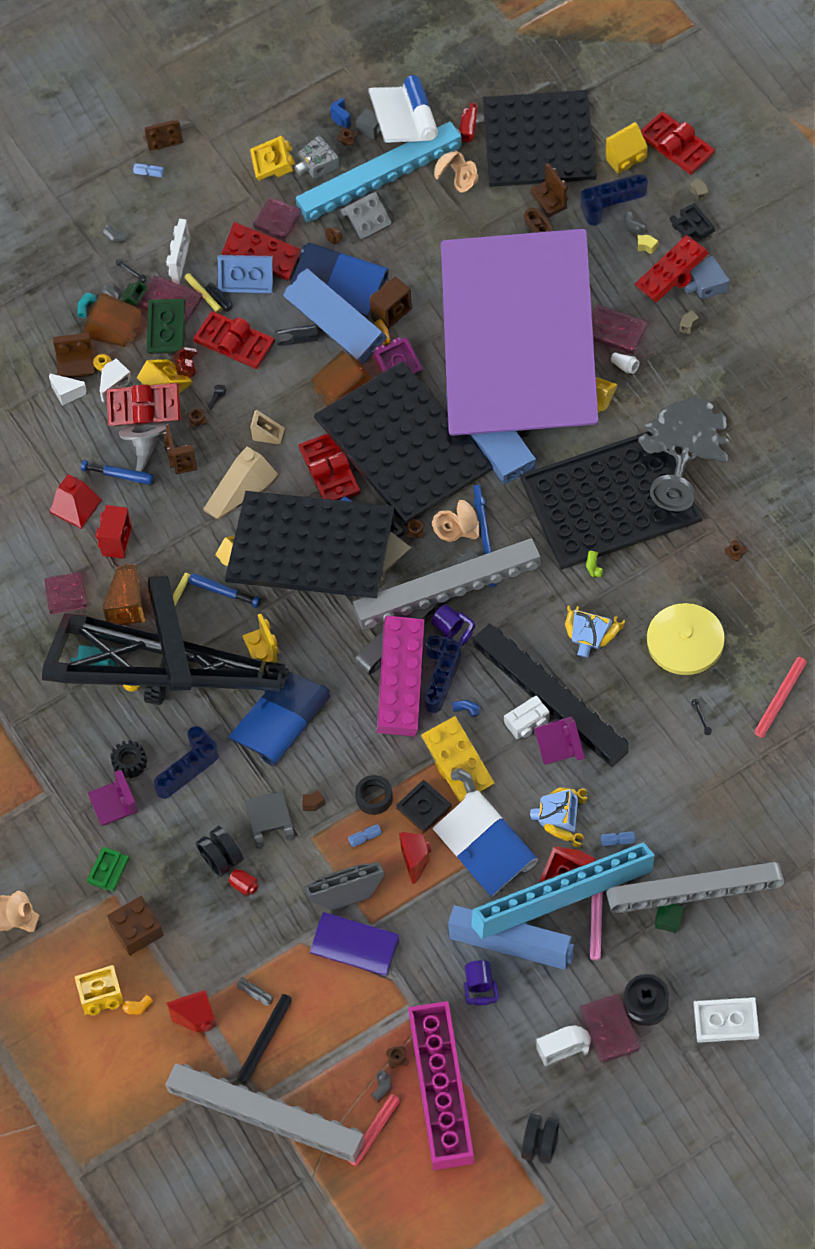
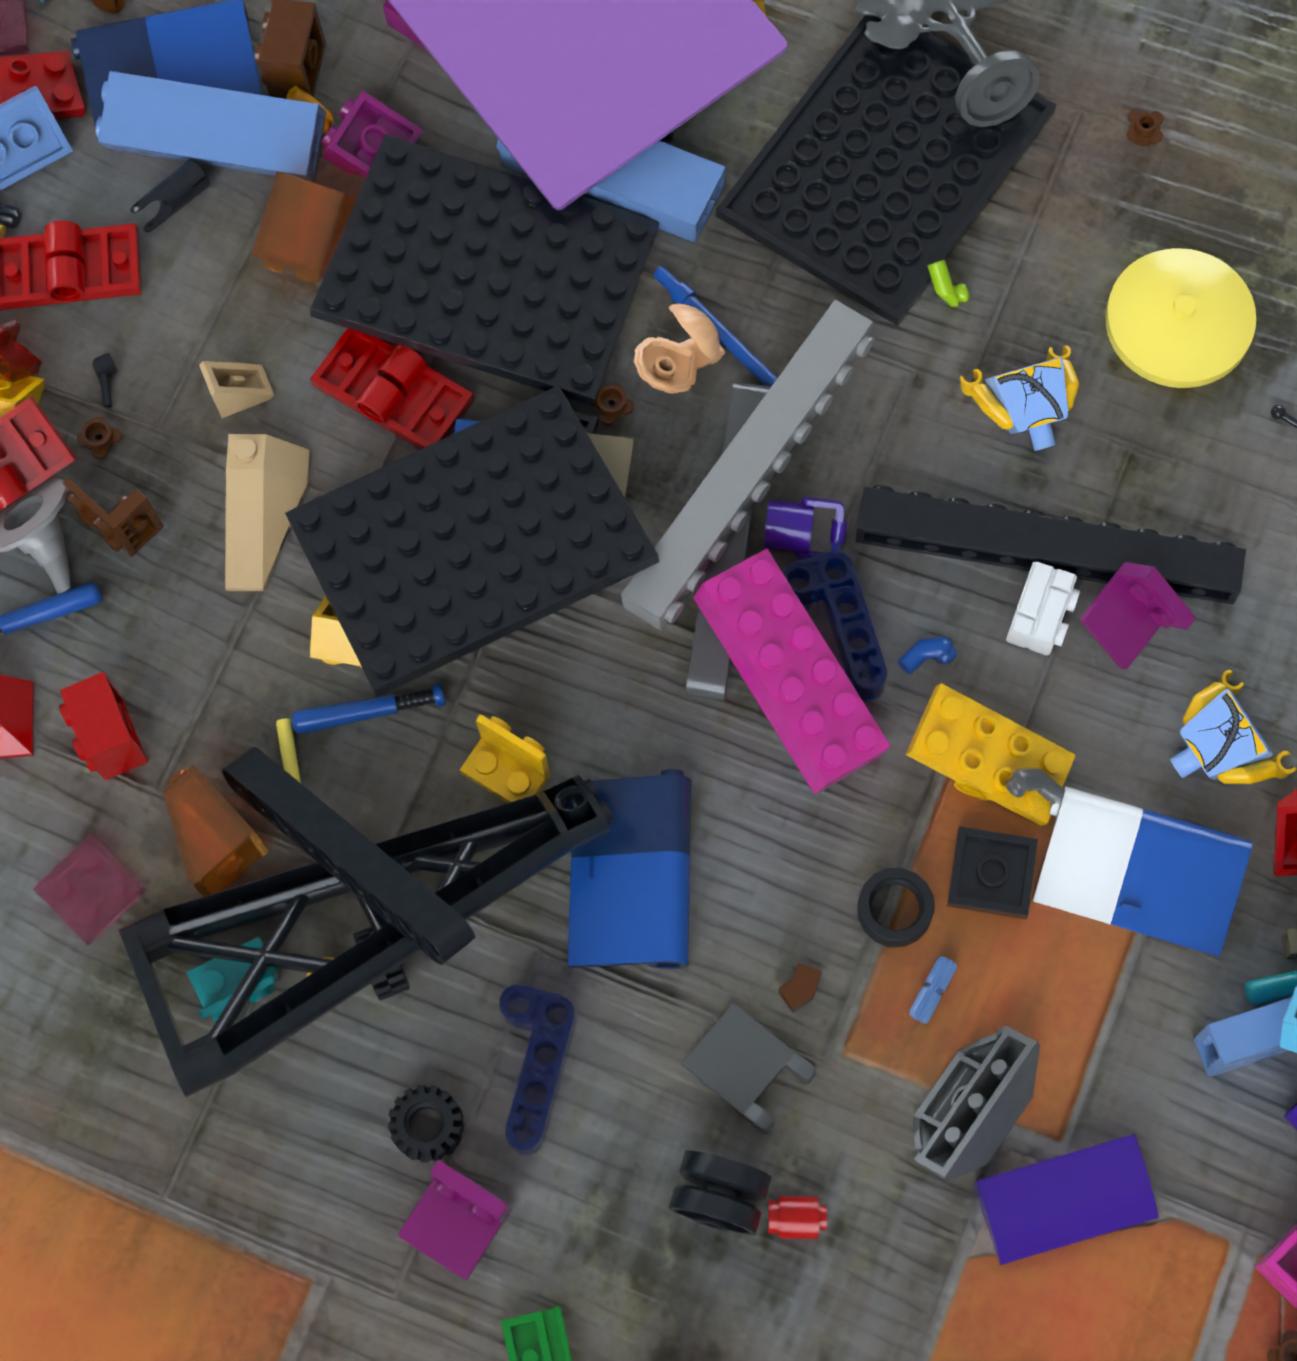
camera: 35 degrees left, 10 degrees up
red slope [399,832,432,884] -> none

